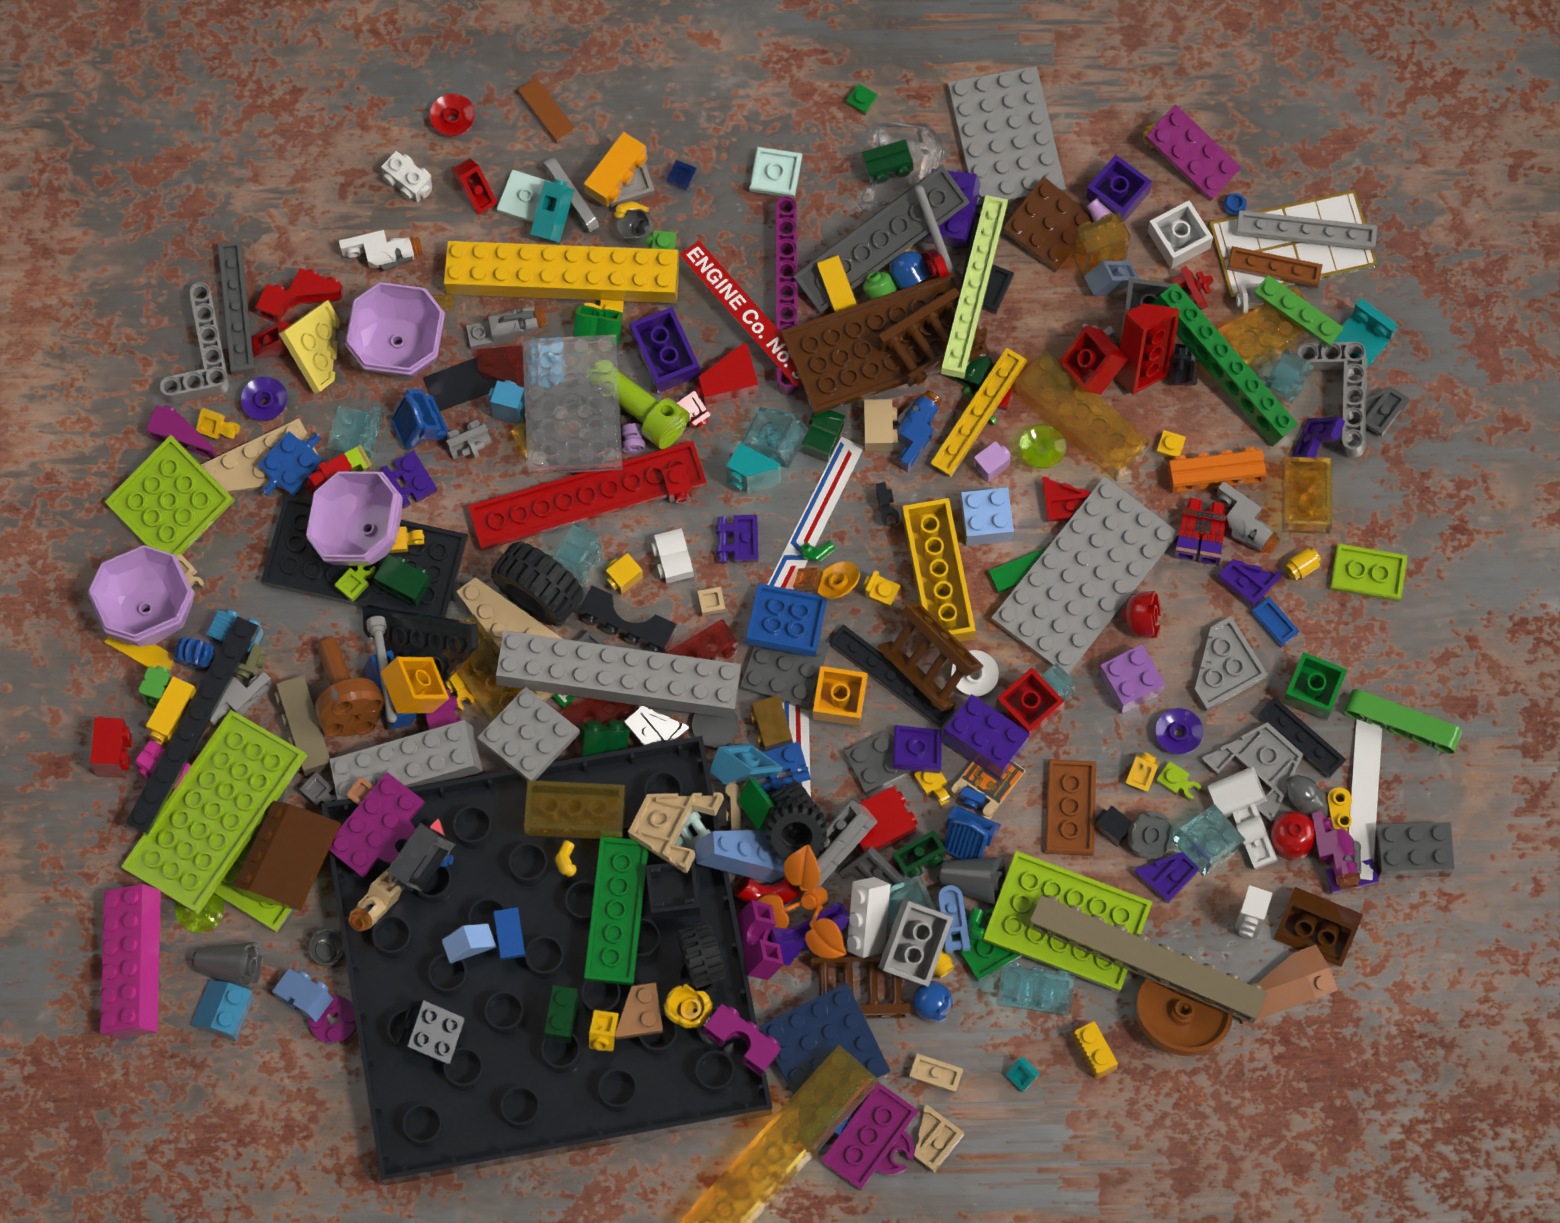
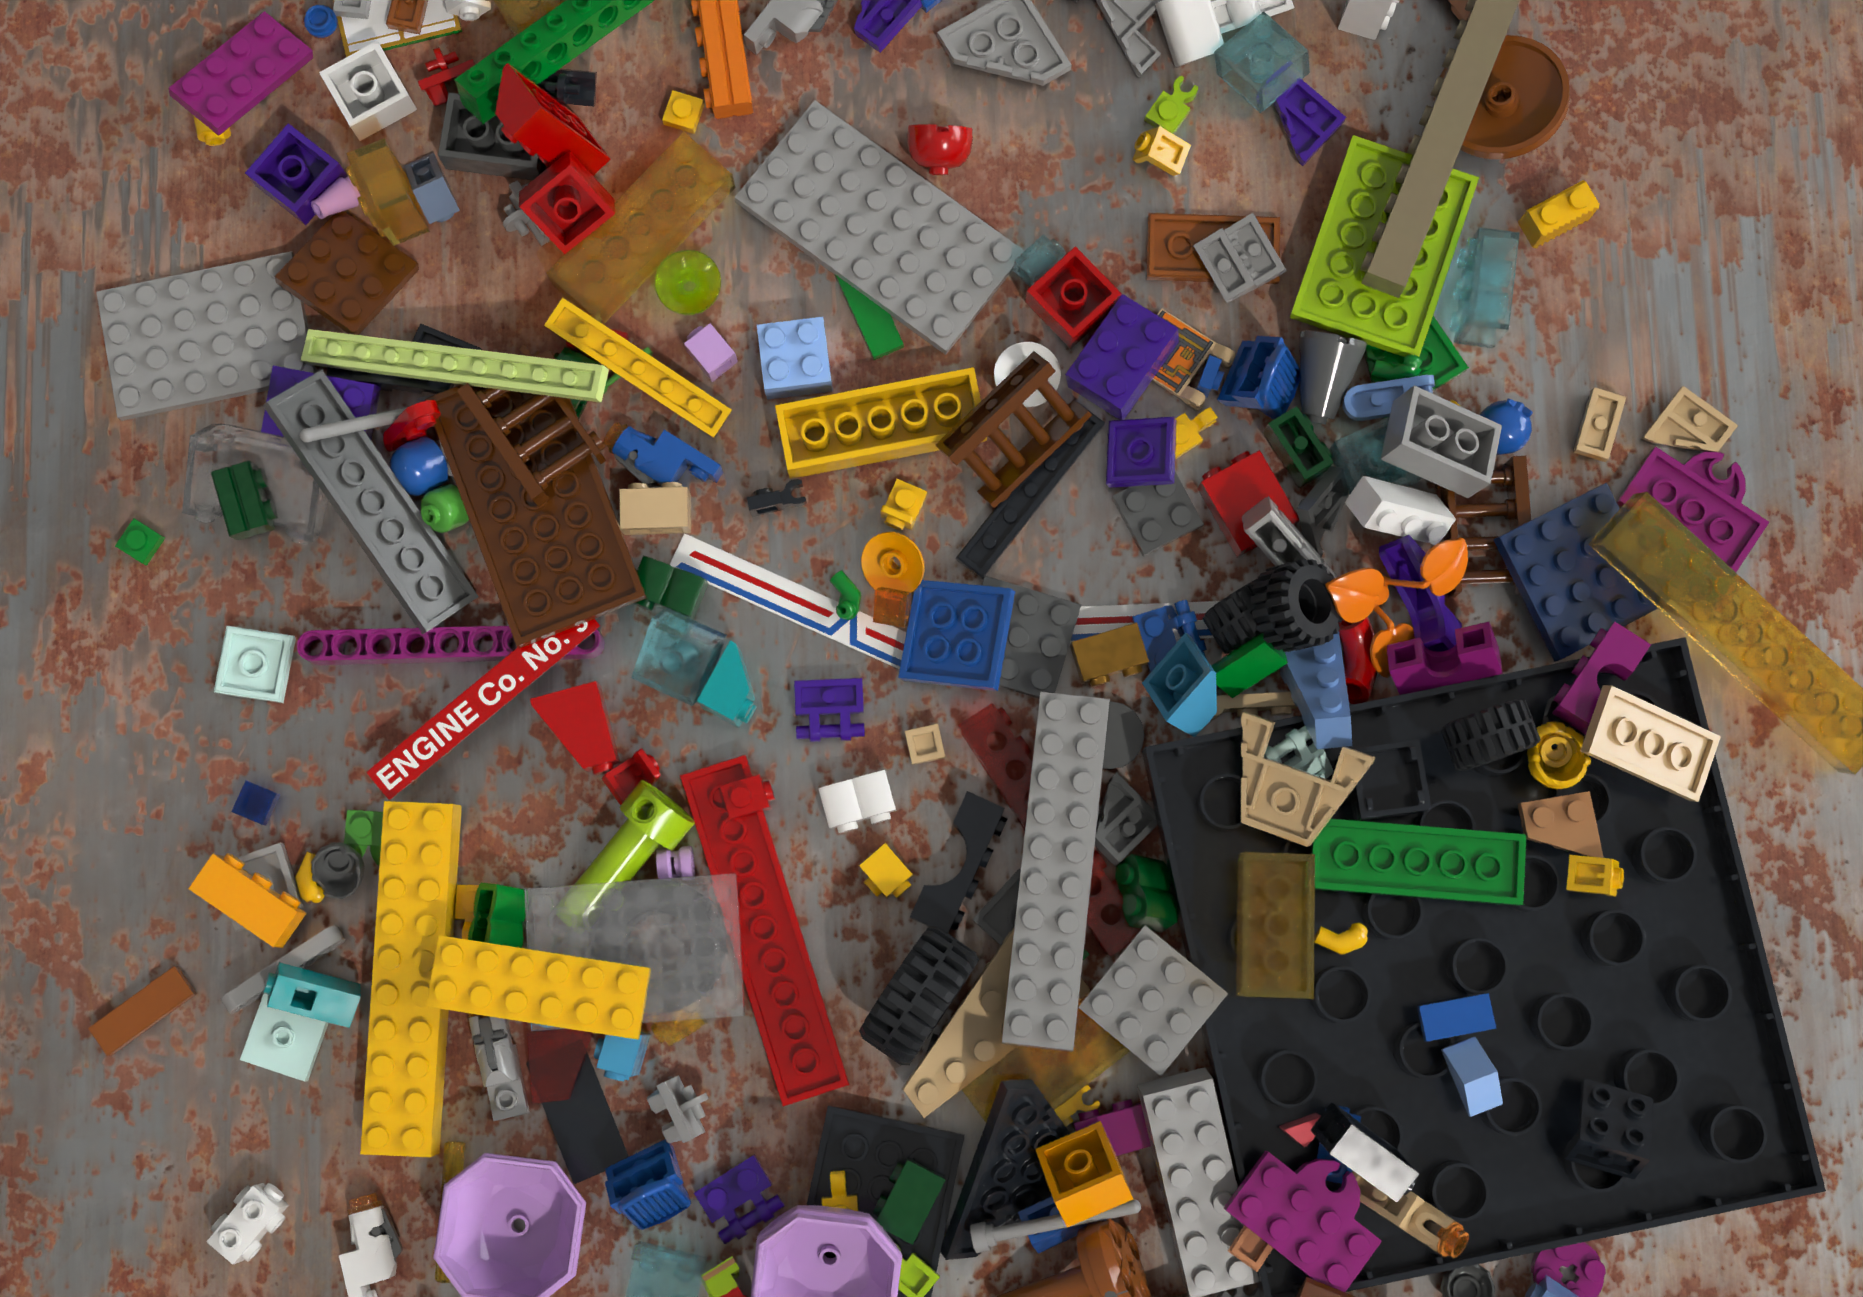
camera: 90 degrees left, 10 degrees up
red dish [430,94,475,136] -> none
red slope [451,158,498,215] -> none
dark green brick [545,985,579,1043] -> none
clear light blue brick [553,522,602,585] -> none
dark purple brick [629,307,700,394] -> none
light orange brick [813,666,868,727] -> none
yellow tile [816,254,857,312] -> none
teal plate [1006,1056,1040,1092] -> none
red wing [1042,476,1092,522] -> none
black brick [1095,805,1131,847] -> none
medium lavender brick [1099,644,1165,714] -> none
dark grey tile [1127,811,1173,859] -> none
dark purple dish [1155,708,1203,755] -> none
hips [1174,498,1226,566] -> none
none -> yellow plate [426,935,651,1040]
none -> light grey slope [1193,213,1287,303]
none -> plate [1580,685,1721,802]

